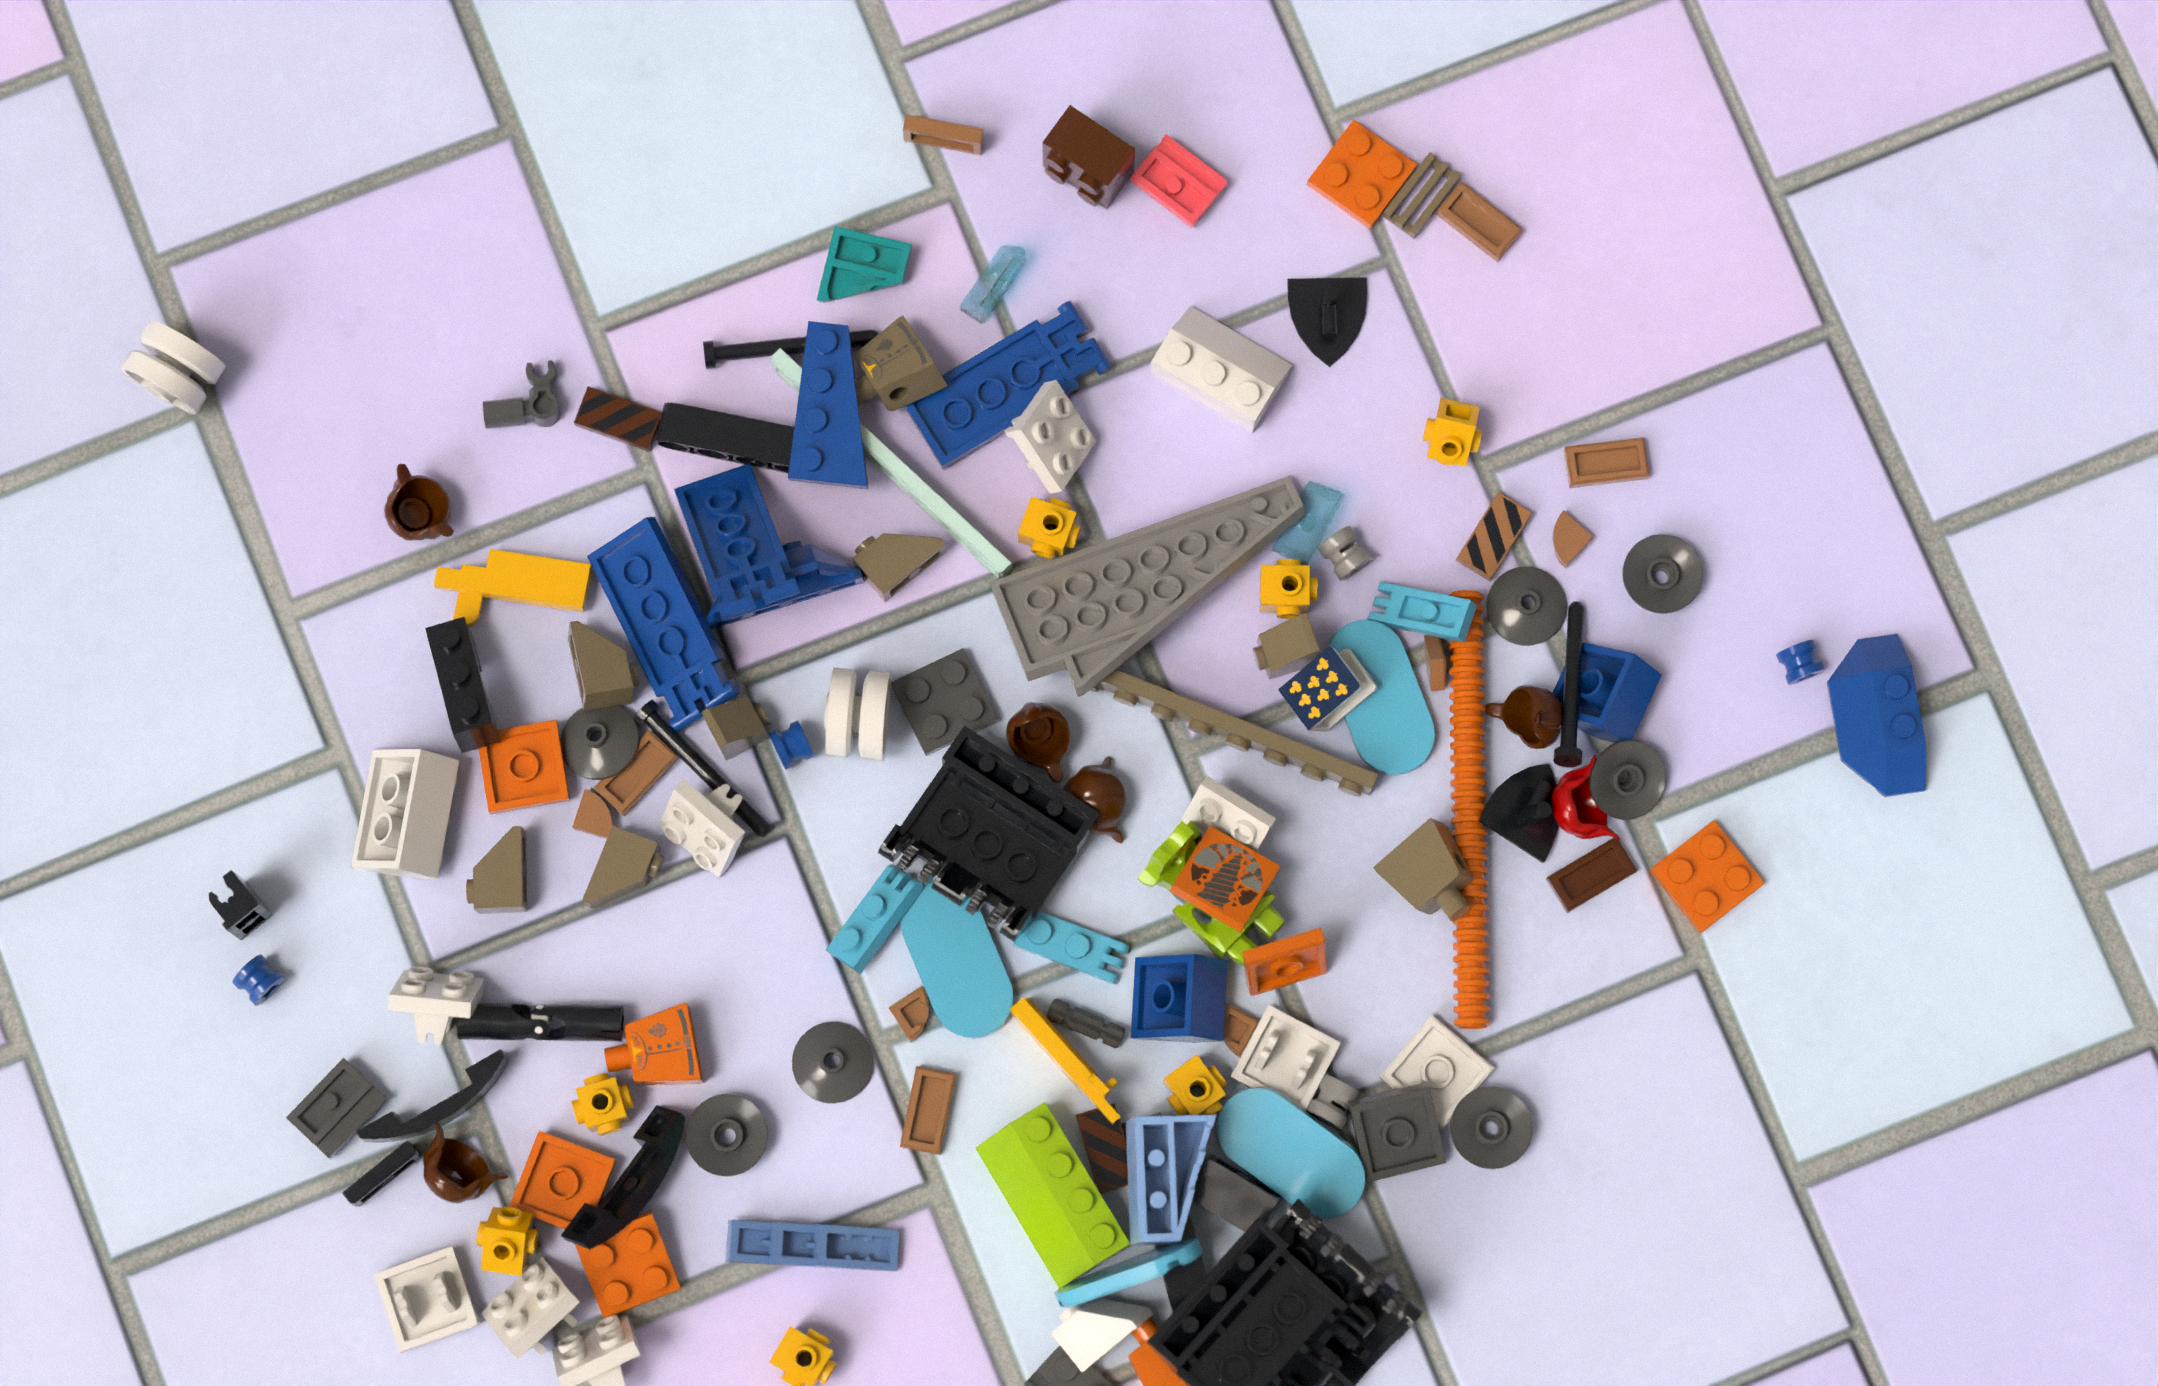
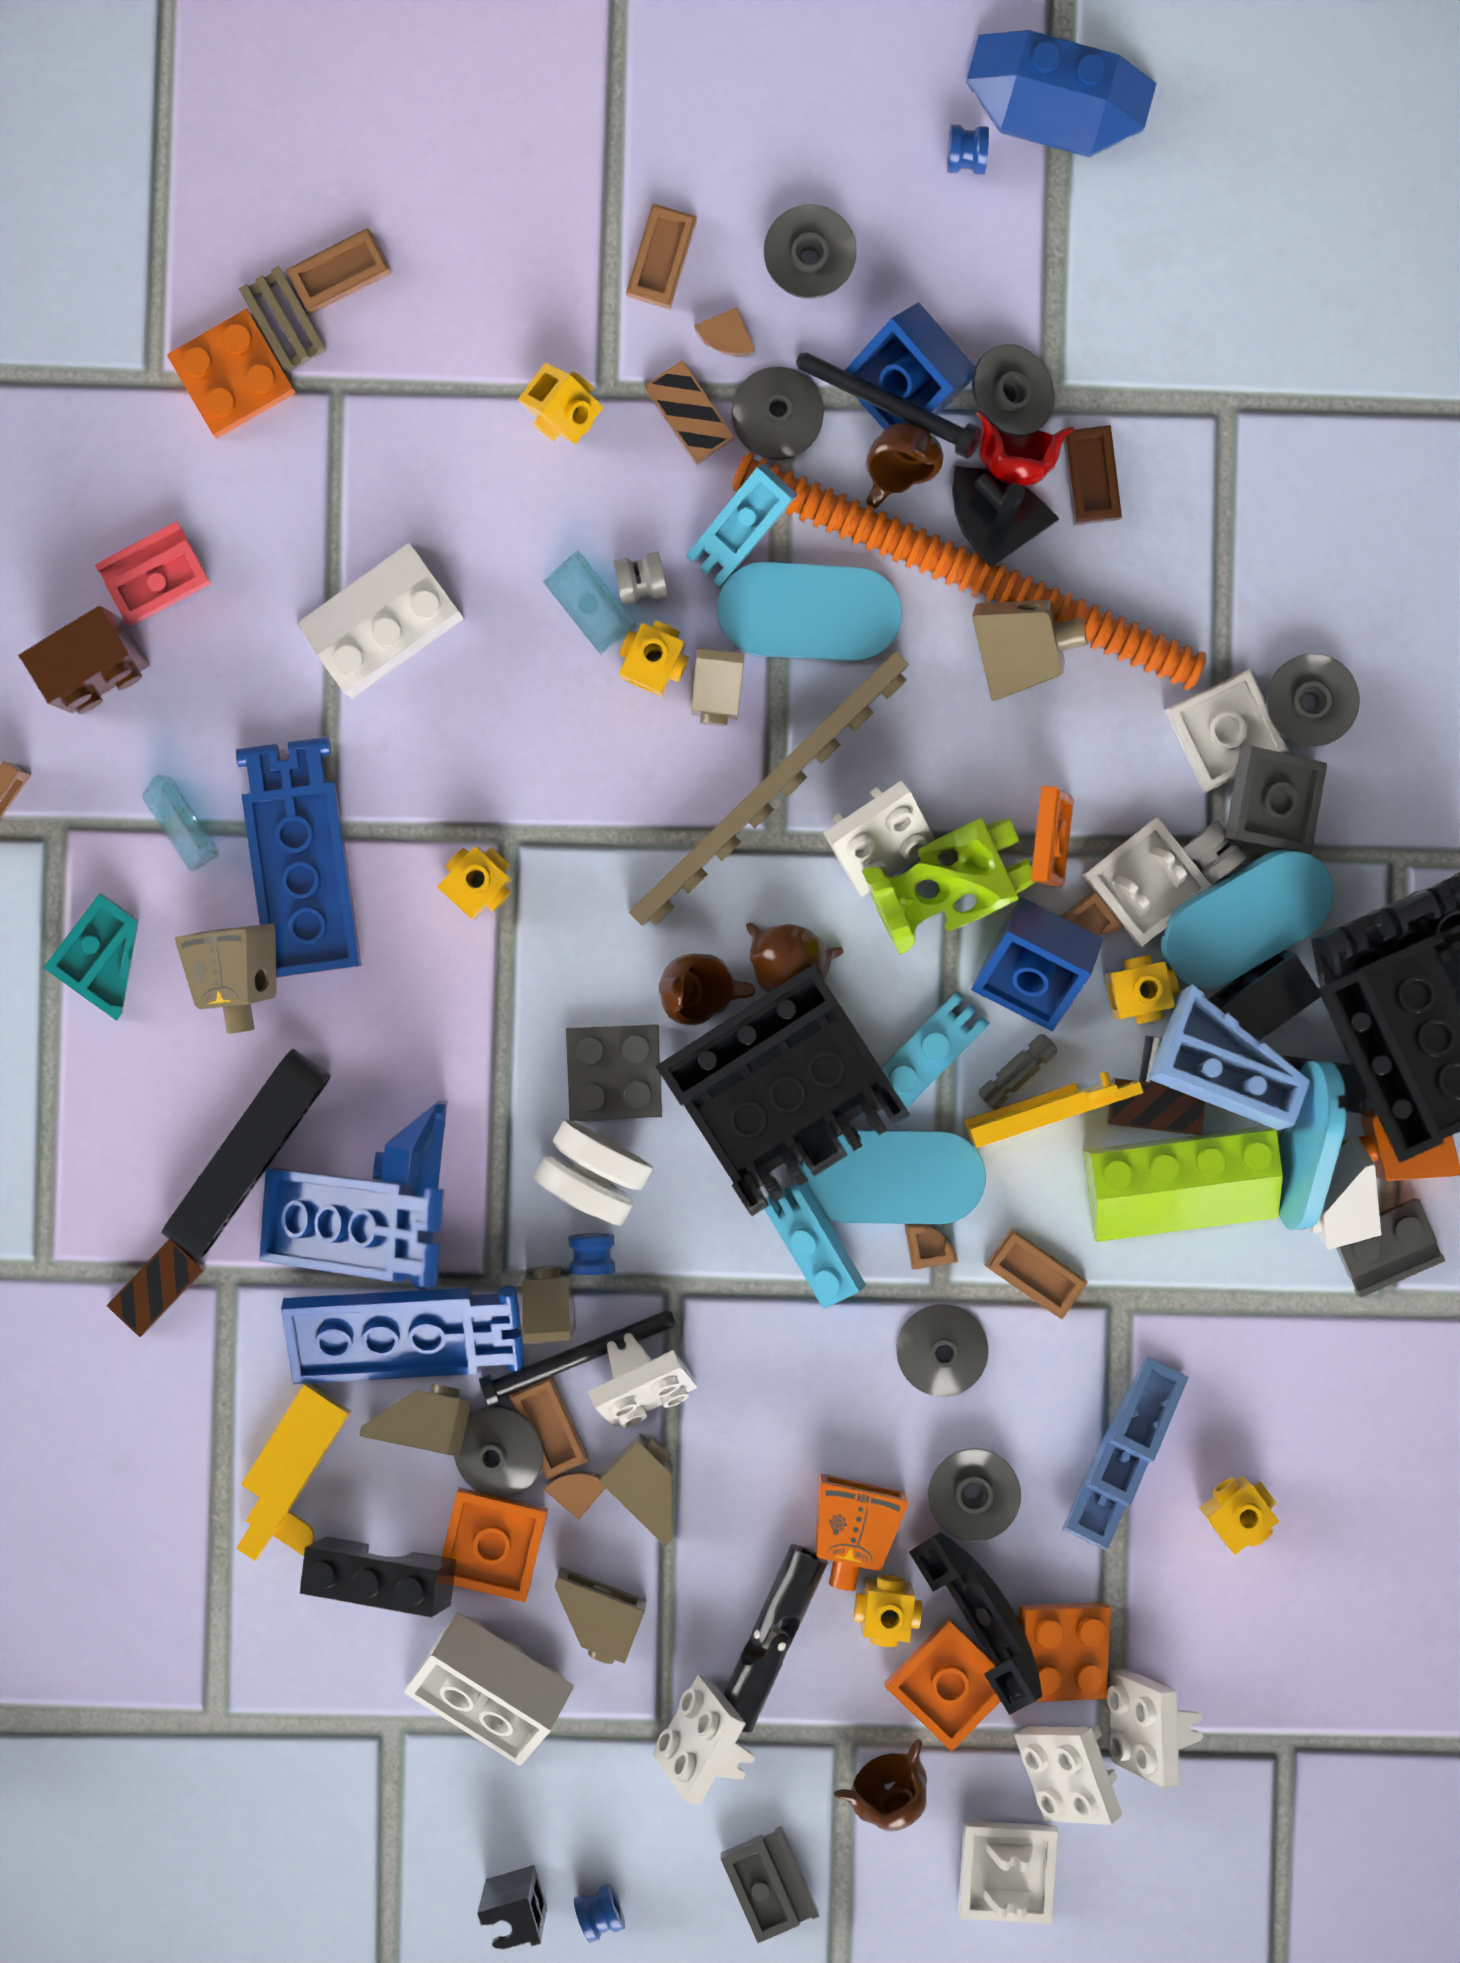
camera: 65 degrees left, 10 degrees up
black tile [342,1140,422,1207] -> none
black slope [356,1049,509,1143] -> none
reddish brown hair [384,464,454,541] -> none
yellow brick [476,1206,539,1276] -> none
dark grey bar [483,361,560,429] -> none
black bar [703,329,878,369] -> none
light aqua tile [770,348,1012,579] -> none
blue wing [788,321,869,489] -> none
dark tan slope [853,533,946,602] -> none
light grey wing [989,476,1305,697] -> none
white plate [1004,380,1097,494] -> none
orange tile [1170,826,1281,933] -> none
piece [1278,647,1378,732] -> none
black shield [1287,277,1367,368] -> none
medium nougat tile [1424,635,1447,691] -> none
orange plate [1649,820,1765,934] -> none

